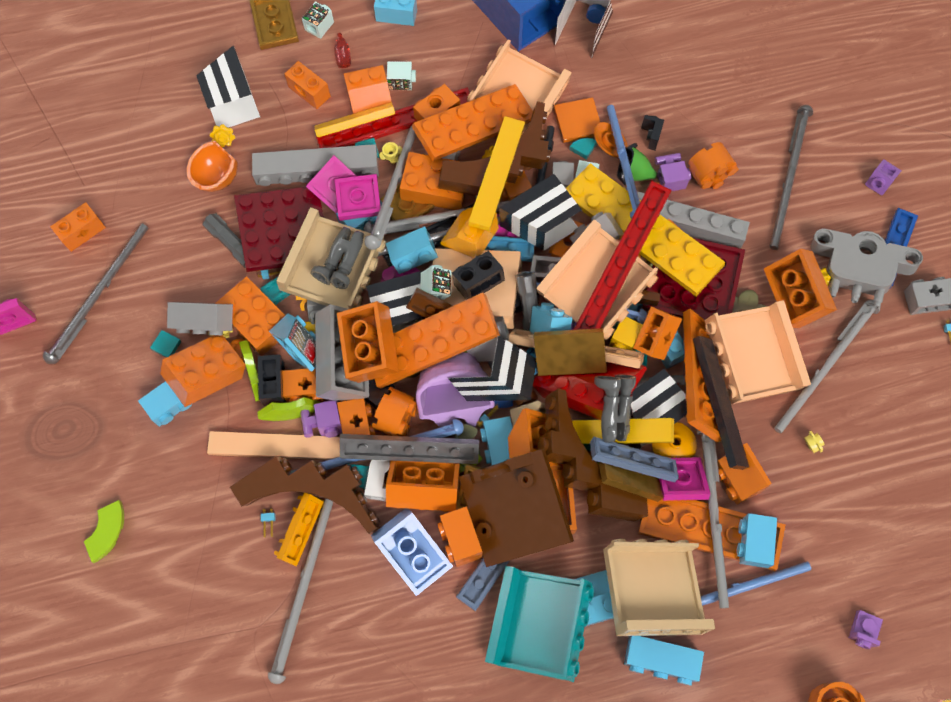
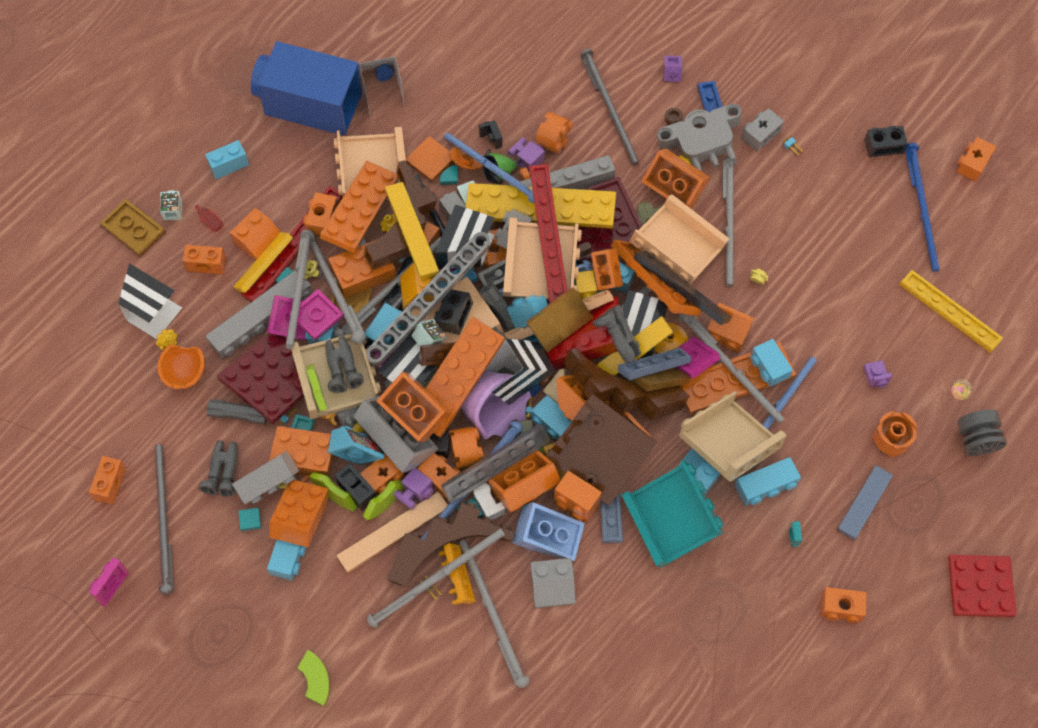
camera: 40 degrees left, 5 degrees down
light aqua brick [387,62,416,90] -> none
none -> dark grey piece [198,440,238,497]
none -> light grey bar [285,229,315,349]
none -> lime tile [306,364,327,411]
none -> light grey beam [367,232,490,366]
none -> light grey bar [367,528,505,628]
none -> light grey slope [530,558,575,608]
none -> reddish brown tile [664,108,683,125]

